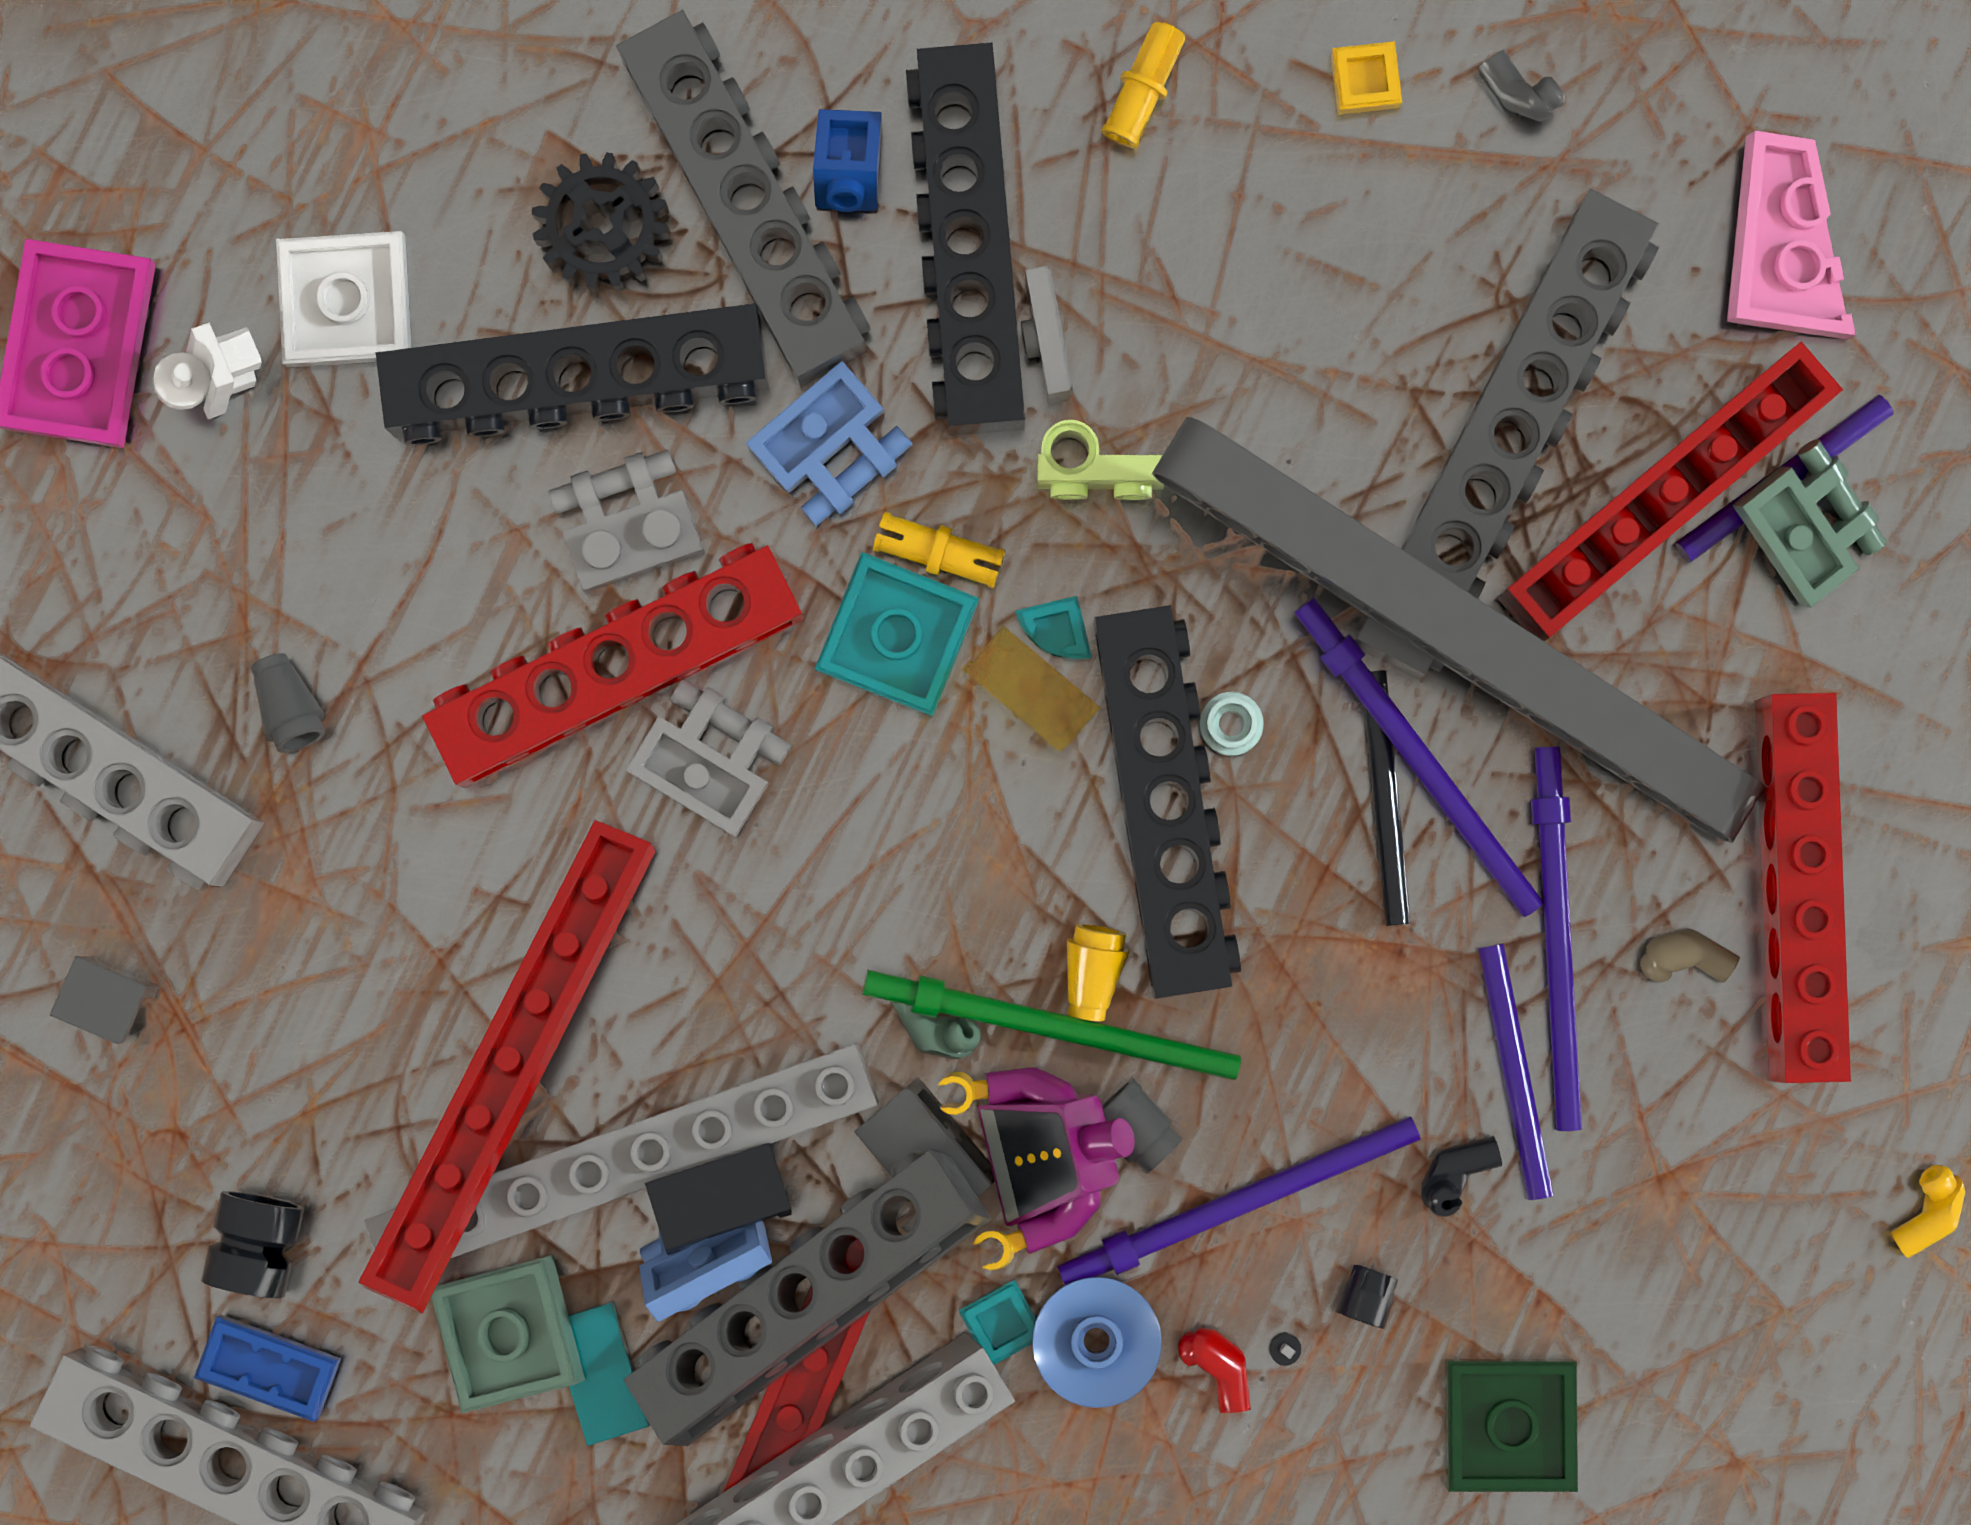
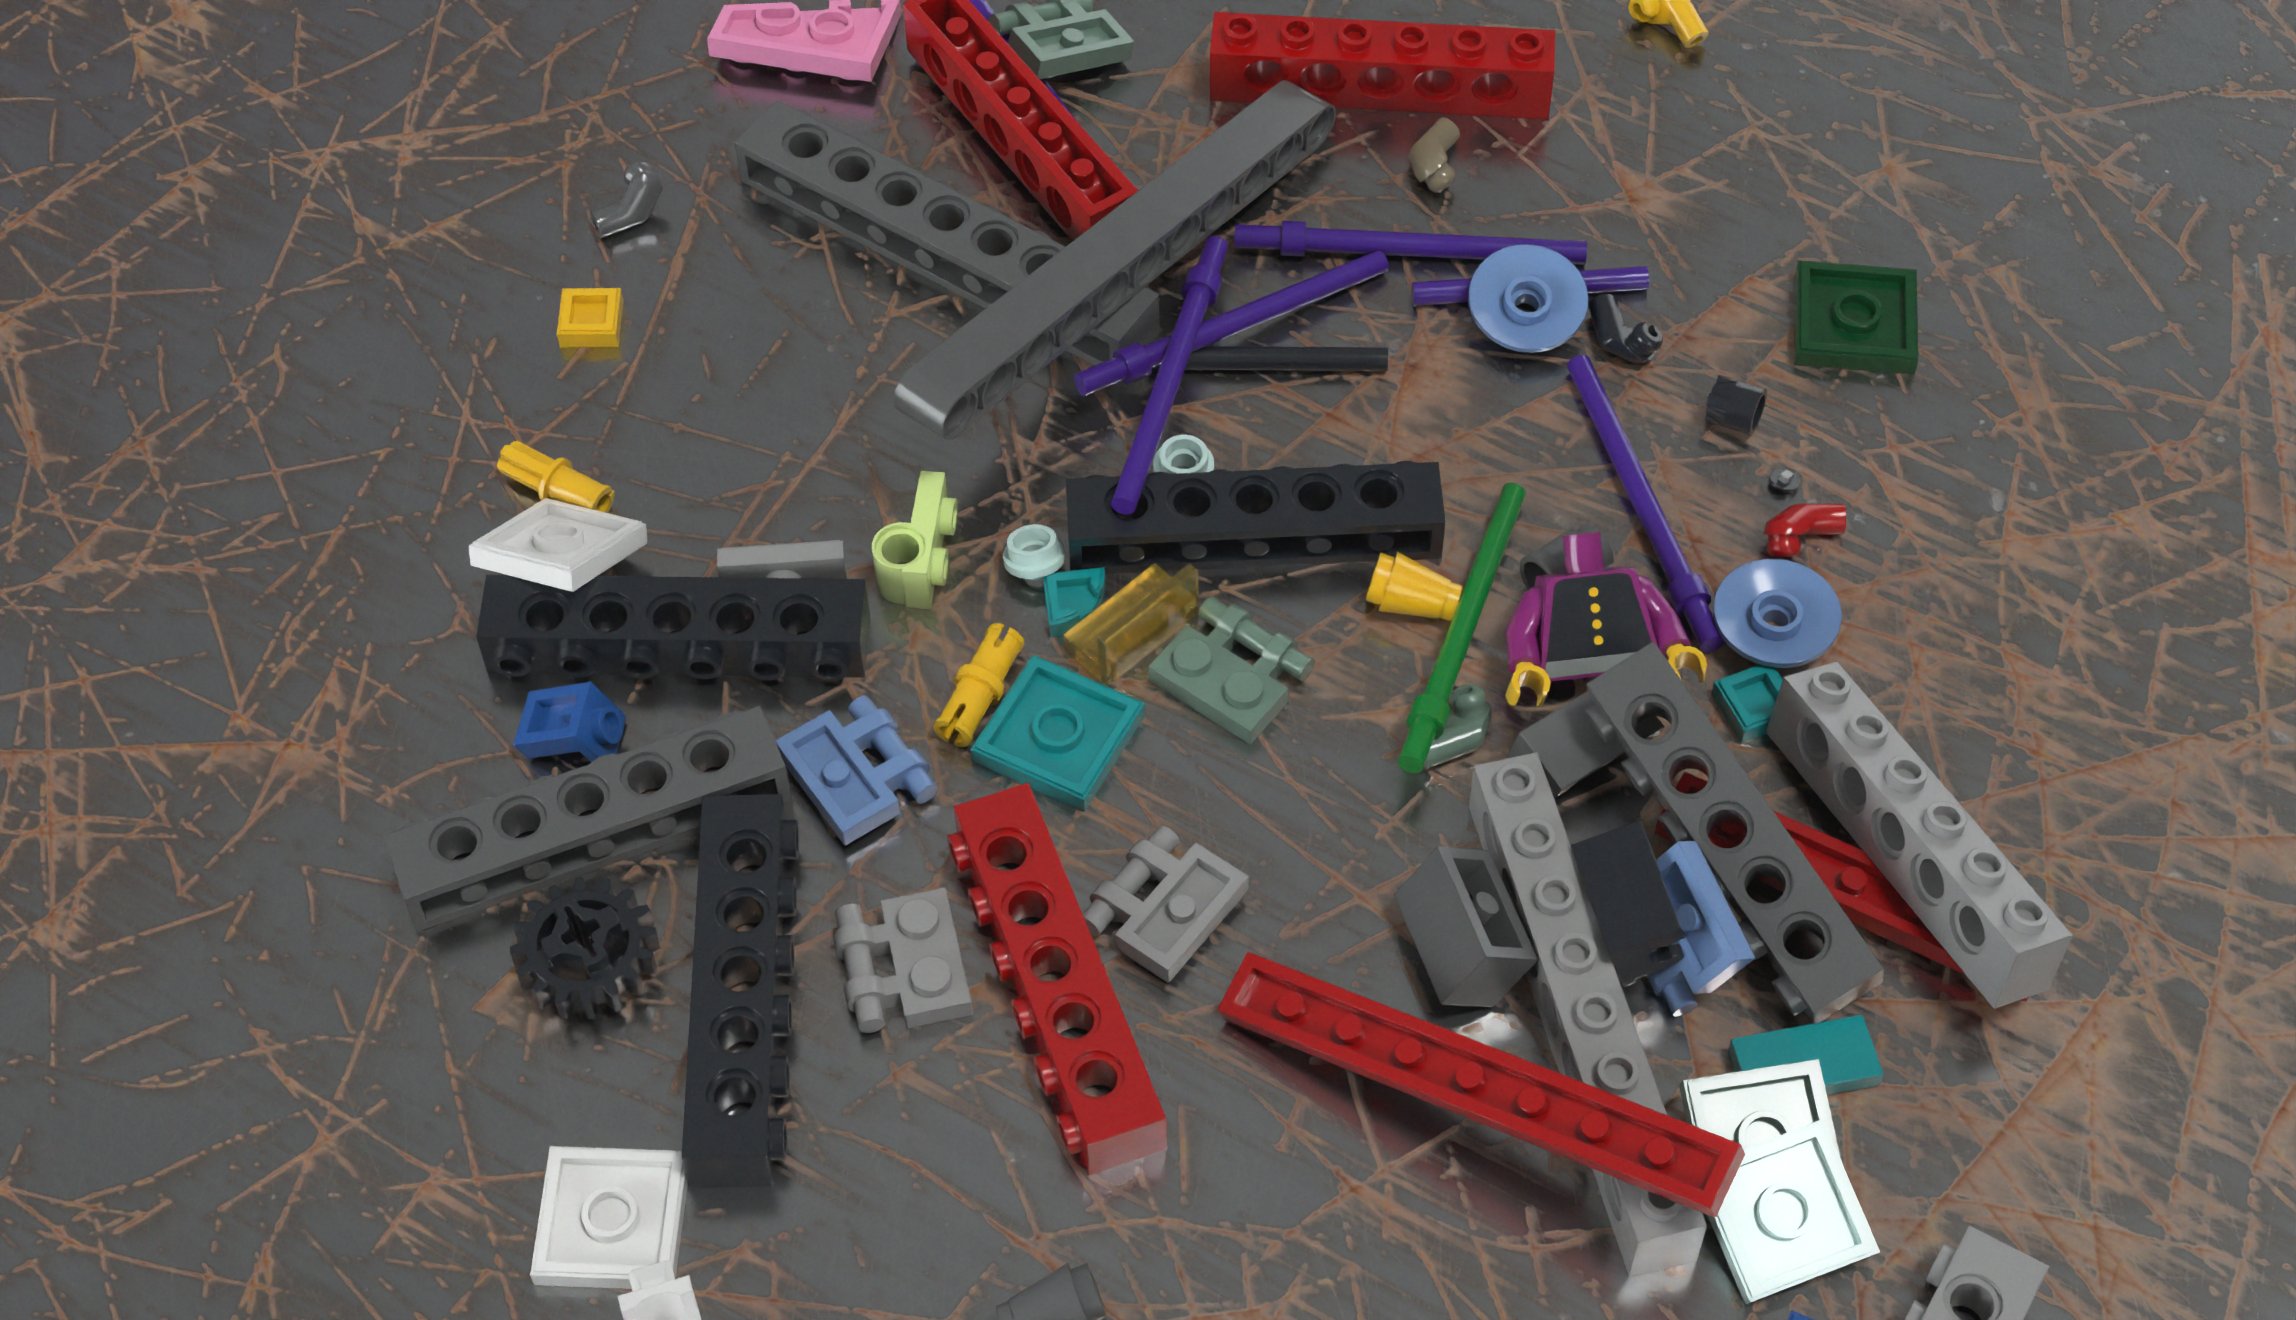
camera: 85 degrees left, 30 degrees down
none -> white tile [469,498,648,592]
none -> light aqua plate [1003,524,1066,581]
none -> dark purple bar [1111,236,1228,515]
none -> sand green plate [1148,596,1315,745]
none -> dark grey brick [1394,846,1538,1007]
none -> medium blue dish [1468,244,1588,353]
none -> light aqua tile [1708,1119,1880,1305]

